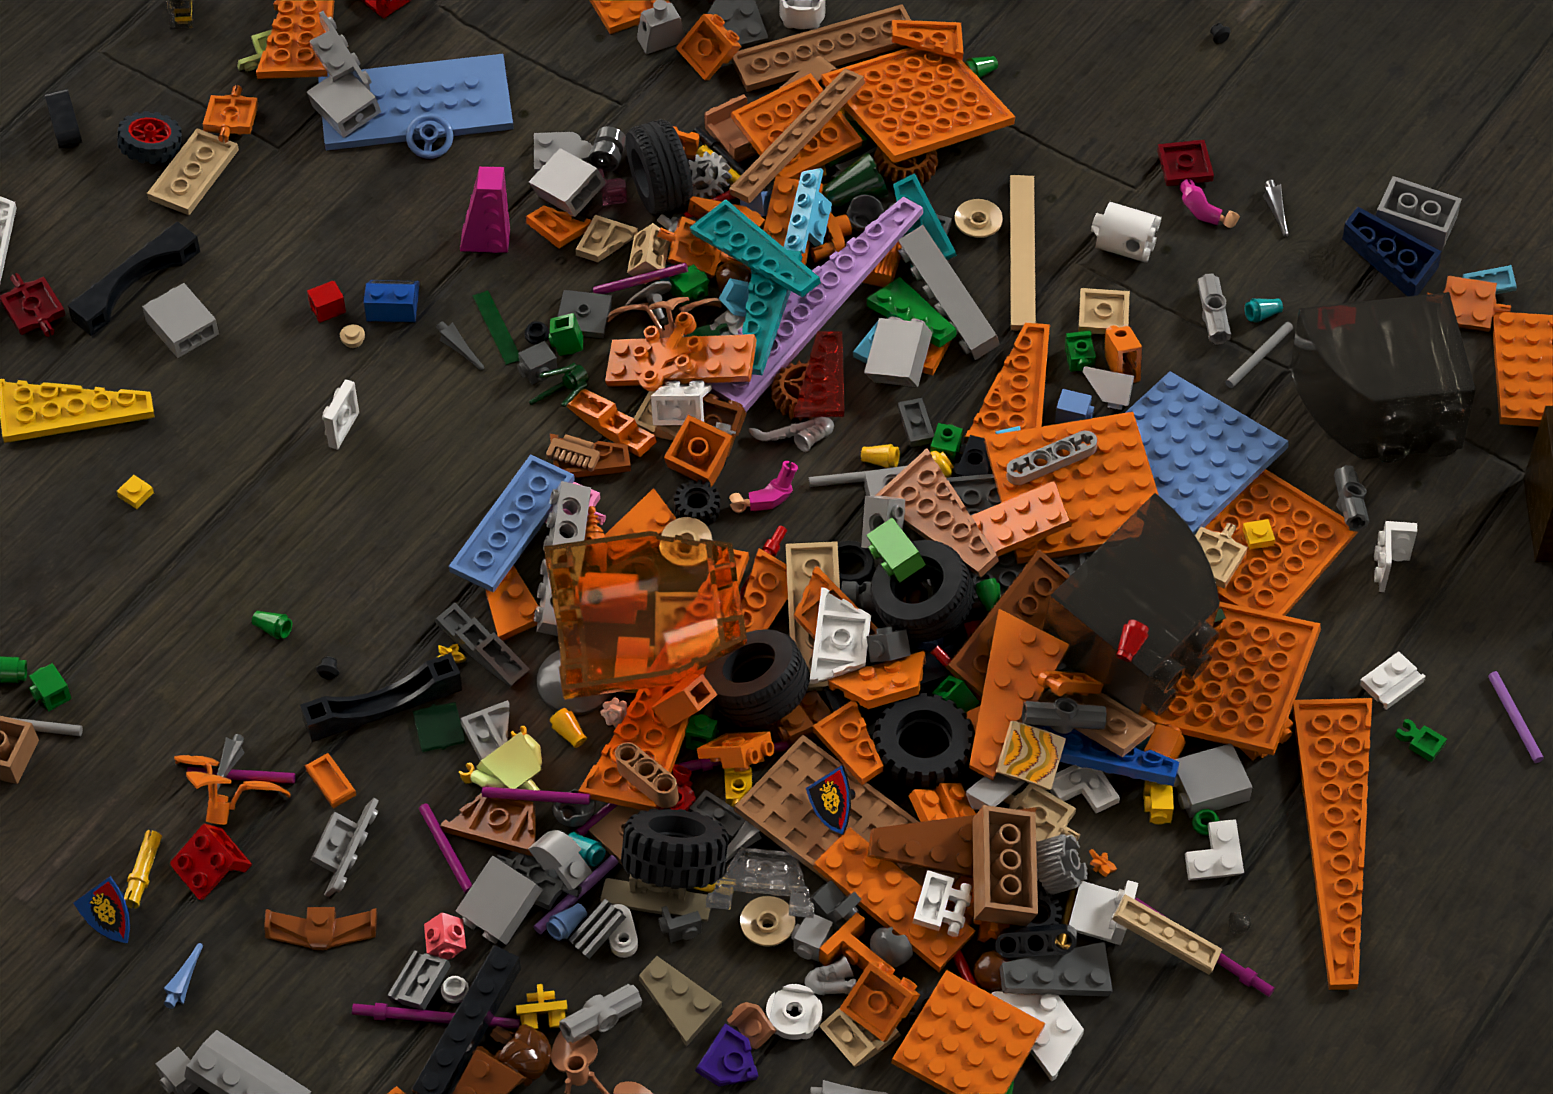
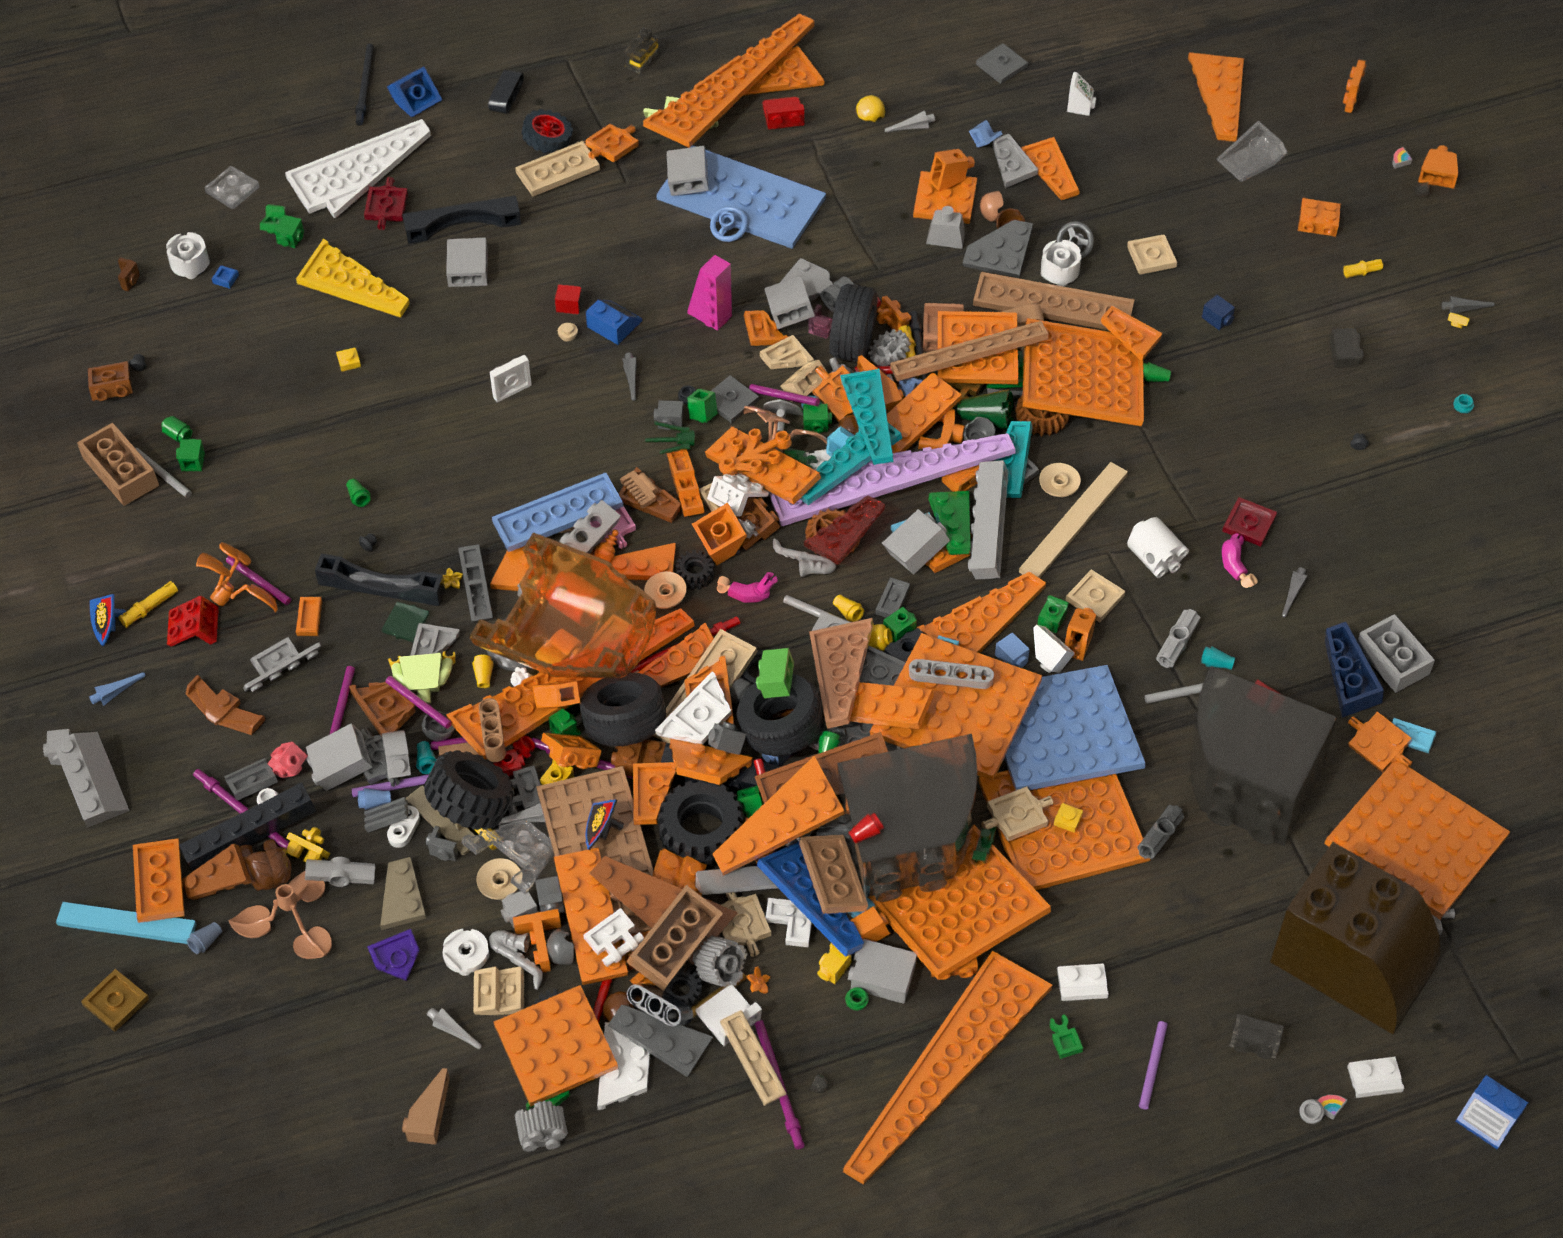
camera: 35 degrees right, 0 degrees up
dark grey piece [217,734,245,790] -> none
light grey bracket [310,11,372,91] -> none
dark green sticker [472,290,519,365] -> none
orange plate [676,14,742,80] -> none
nougat bracket [727,1002,777,1049] -> none
medium azure bracket [784,168,832,254] -> none
orange plate [839,961,920,1042] -> none
light grey brick [861,496,905,548] -> none
slope [996,721,1066,790] -> none
dark grey piece [1022,697,1107,734] -> none
orange plate [1037,670,1104,696] -> none
white plate [1185,820,1244,881] -> none
white bracket [1374,521,1417,592] -> none

